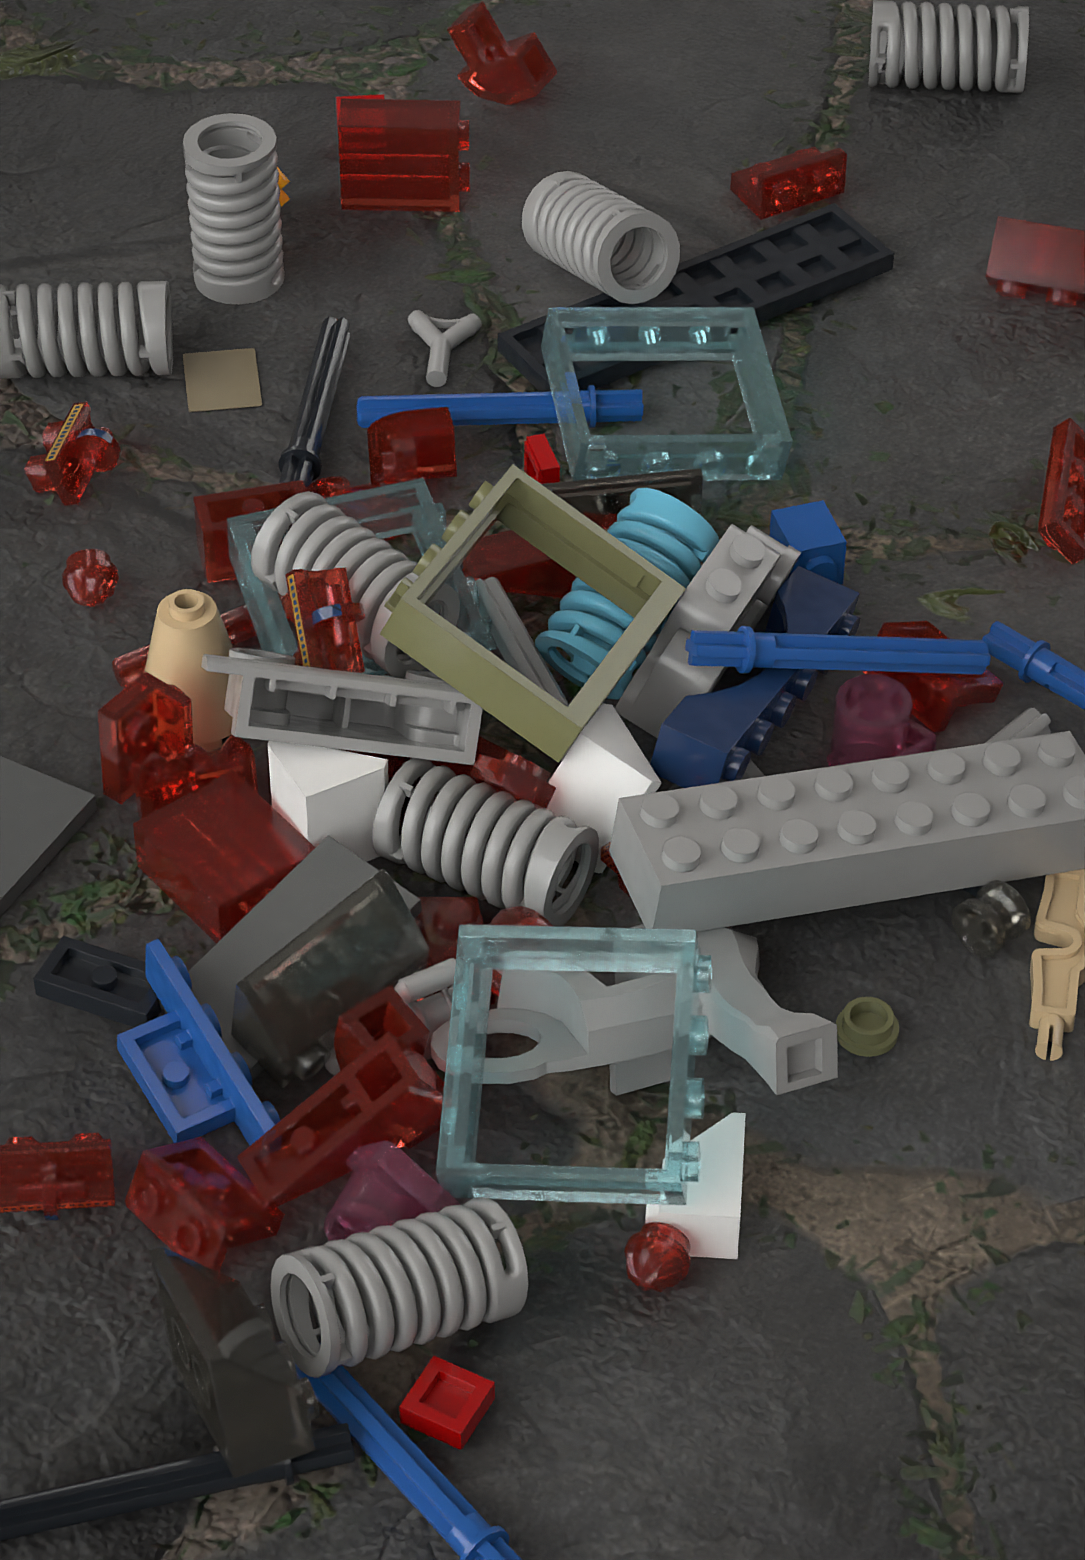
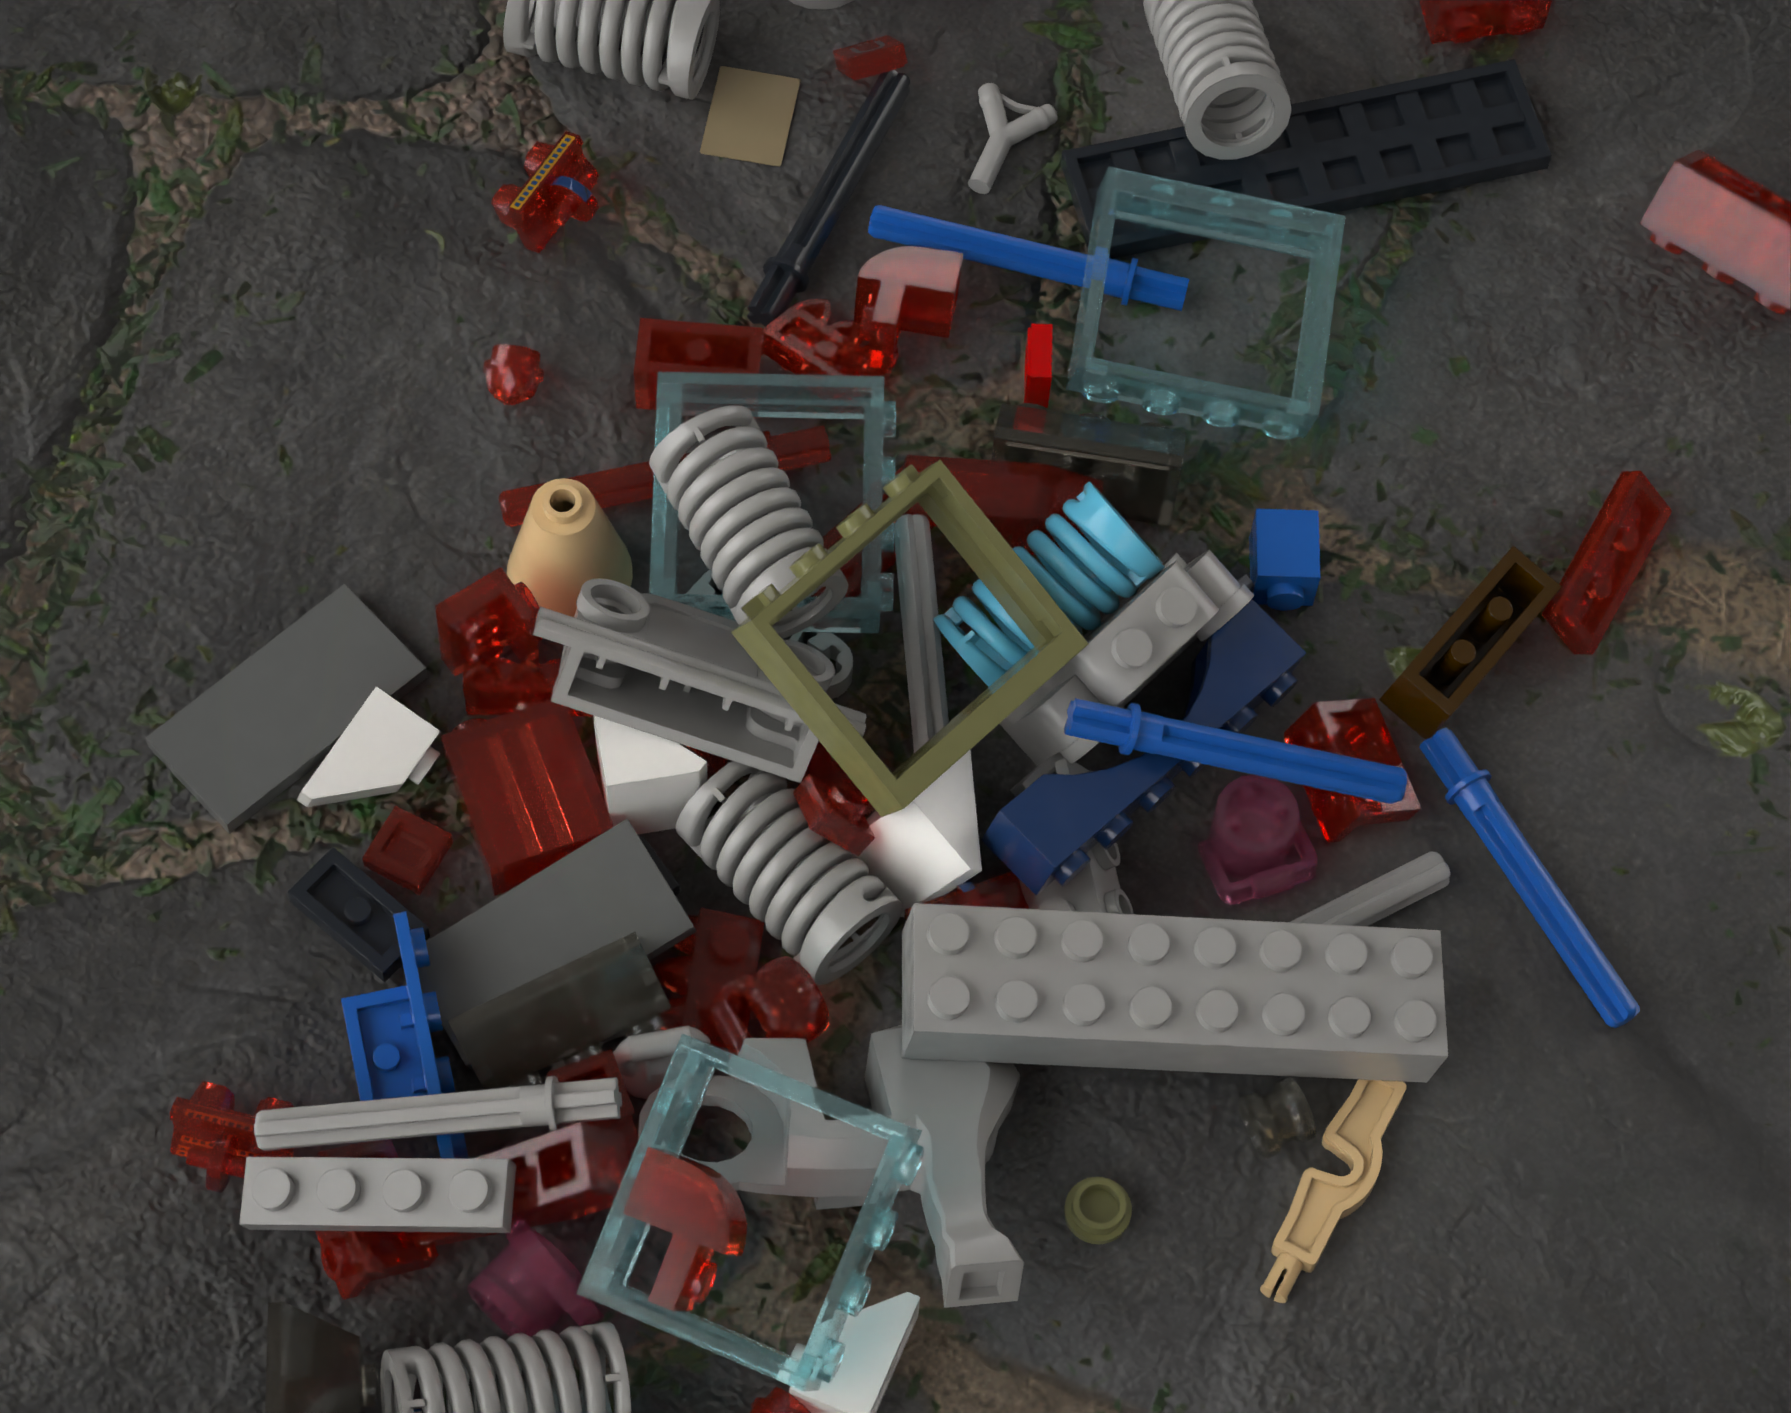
camera: 15 degrees right, 20 degrees up
clear red hips [283,567,365,673] -> none
none -> light grey plate [239,1157,516,1233]
none -> light grey axle [254,1076,622,1151]
none -> white slope [297,686,440,807]
none -> clear red tile [362,806,453,895]
none -> clear red brick [623,1147,747,1312]
none -> clear red tile [833,35,908,81]
none -> dark brown brick [1379,545,1562,740]

